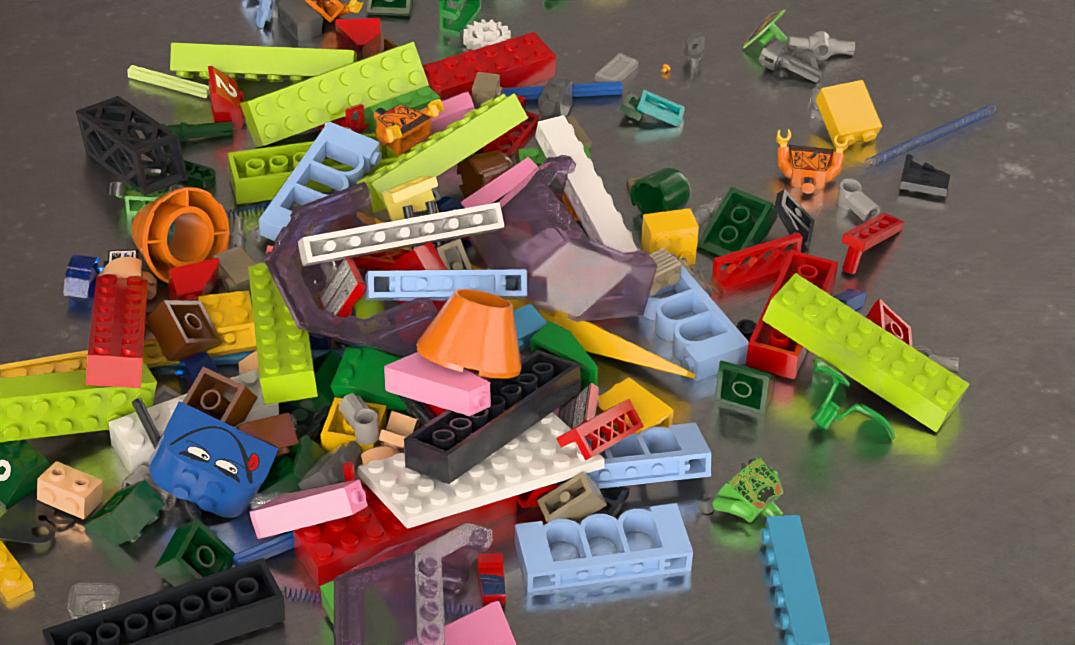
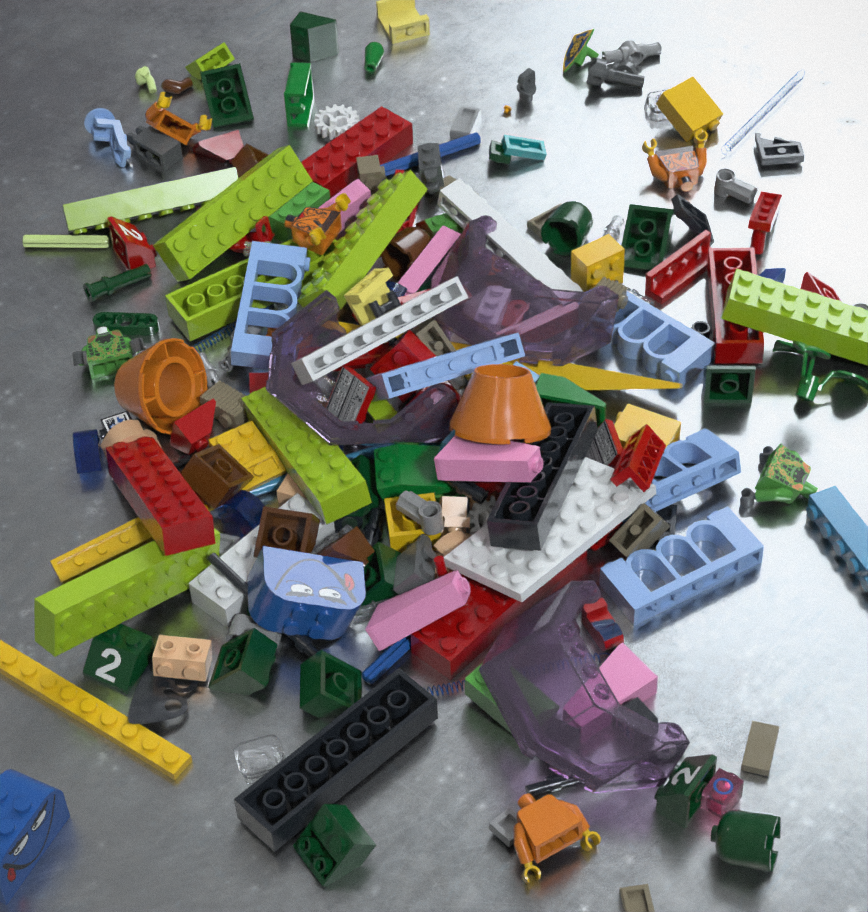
camera: 15 degrees left, 5 degrees up
black piece [76,96,188,196] -> none

